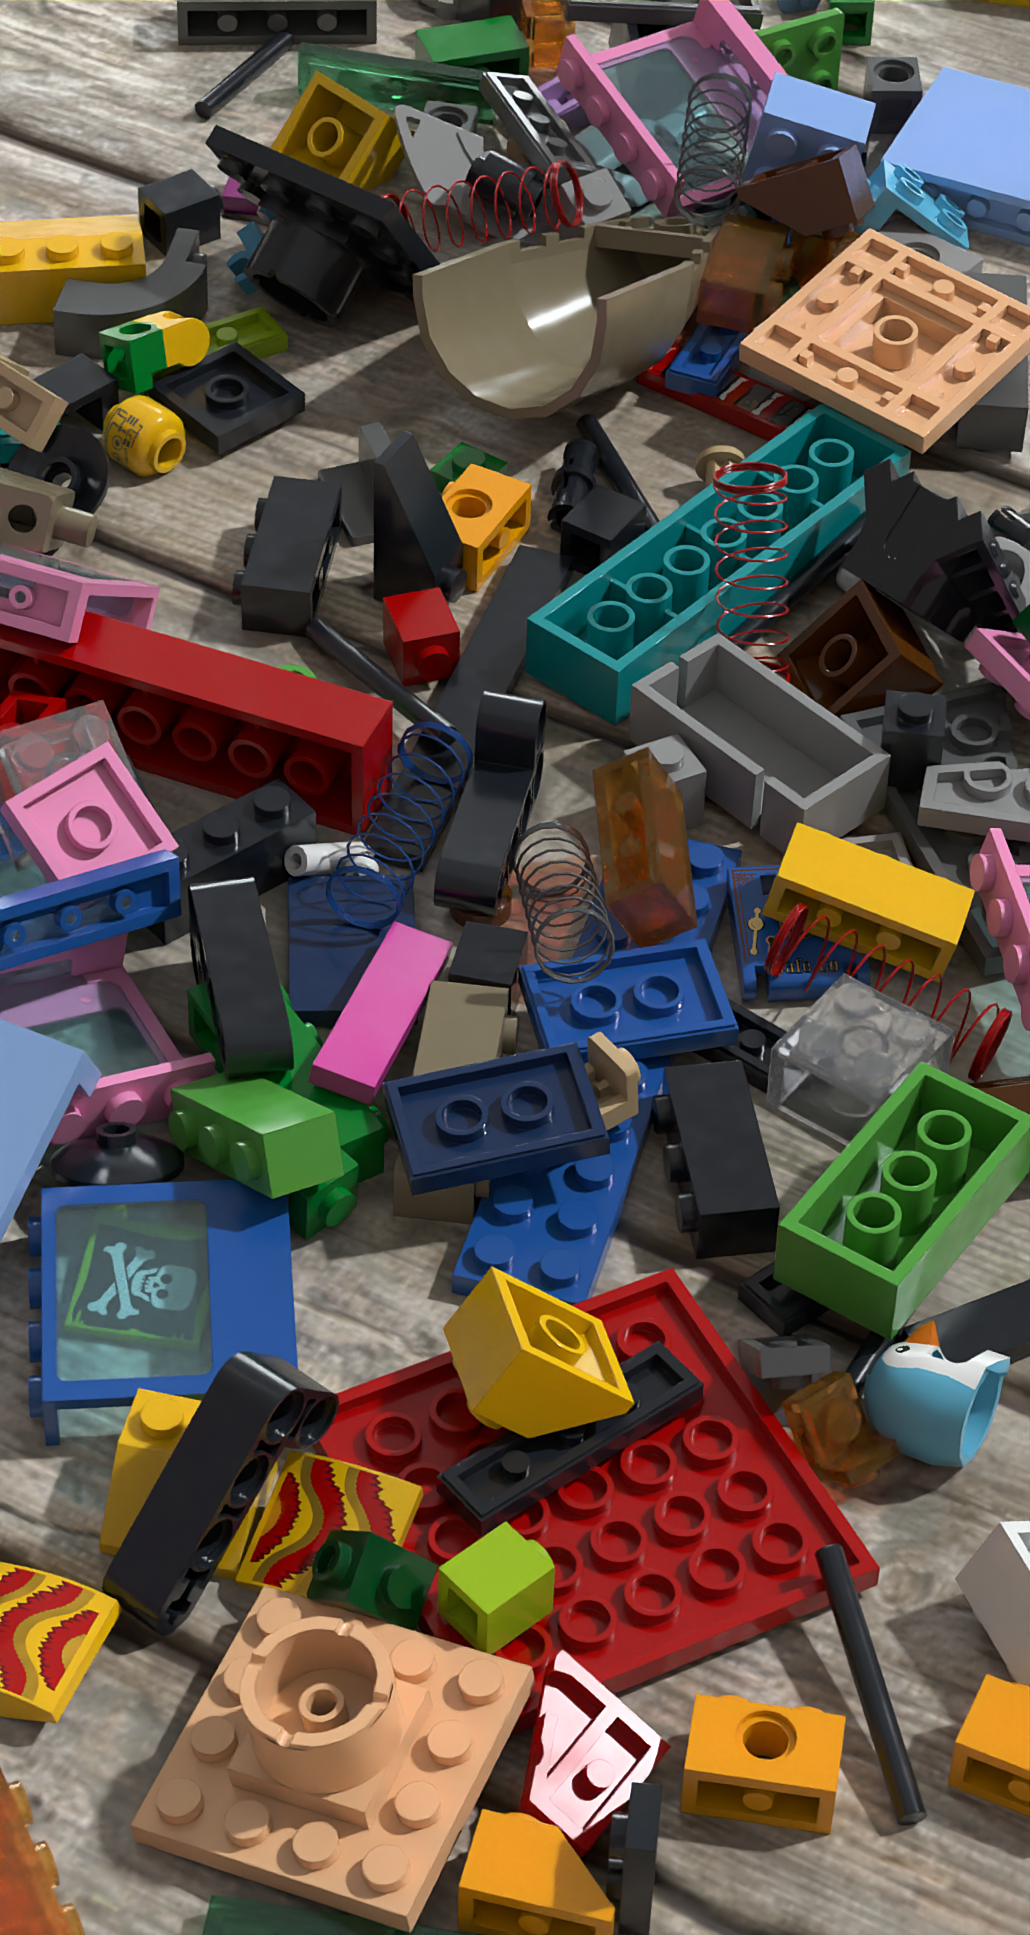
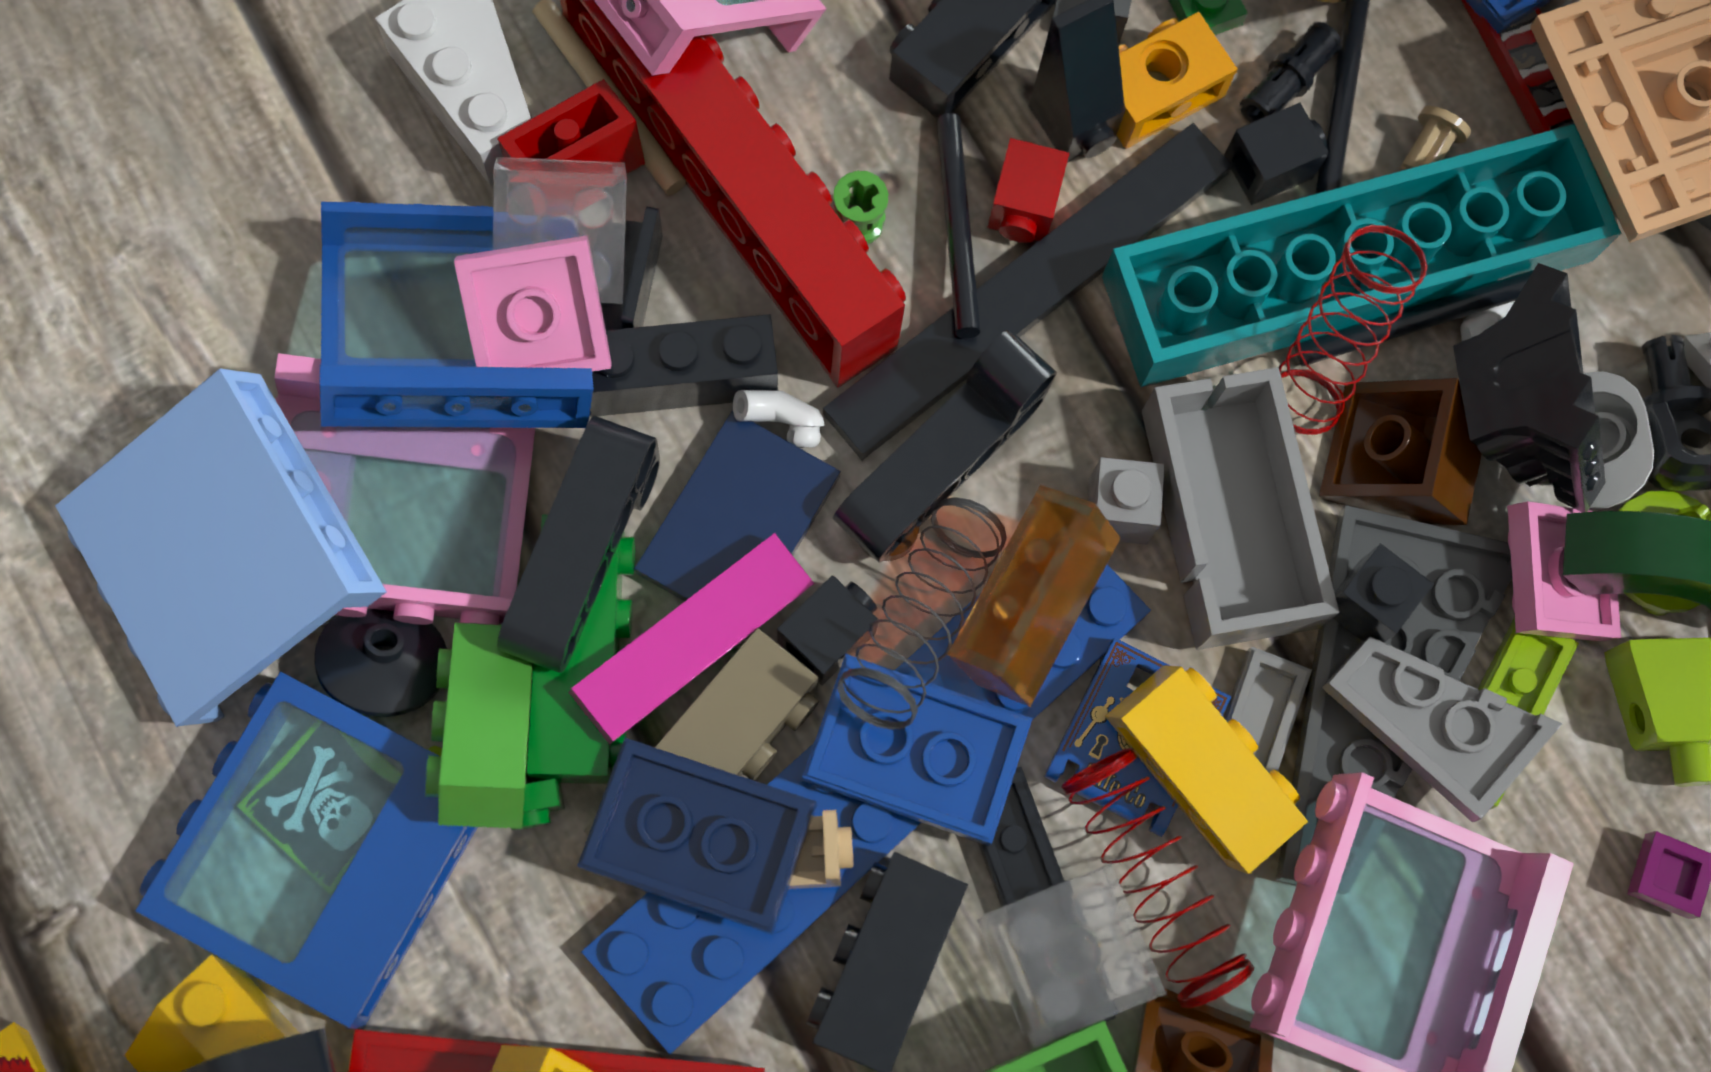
camera: 25 degrees right, 30 degrees up
blue piece [326,721,473,929] -> none

